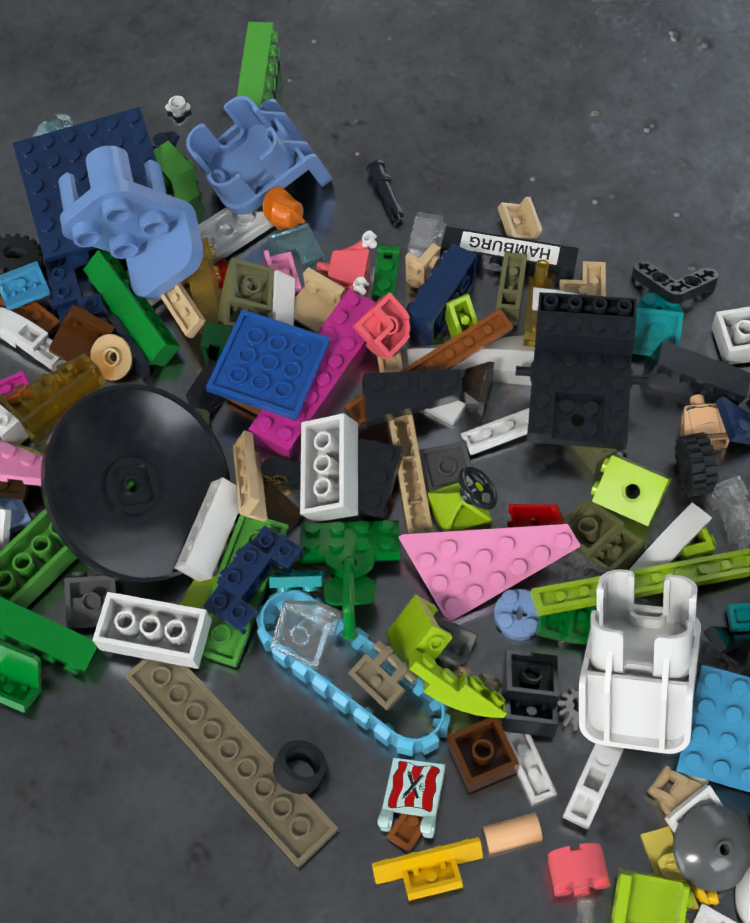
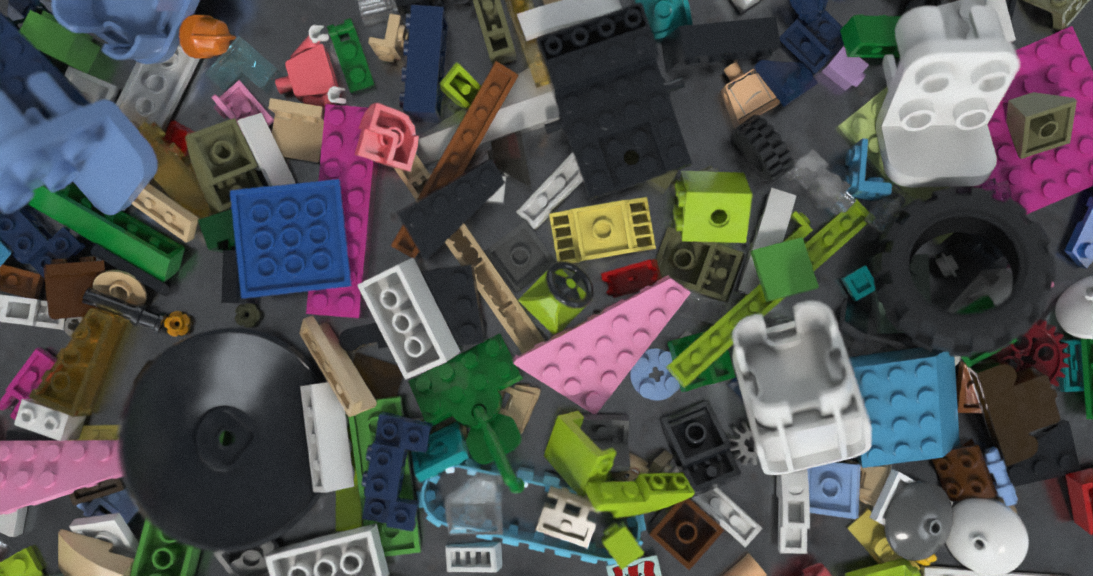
camera: 30 degrees left, 25 degrees up
none -> black pin [82,287,168,334]
none -> white slope [445,542,502,572]
none -> tan piece [499,383,542,434]
none -> light yellow plate [549,197,656,264]
none -> lime brick [601,522,644,570]
none -> bright green tile [750,237,819,302]
none -> light blue plate [807,462,861,519]

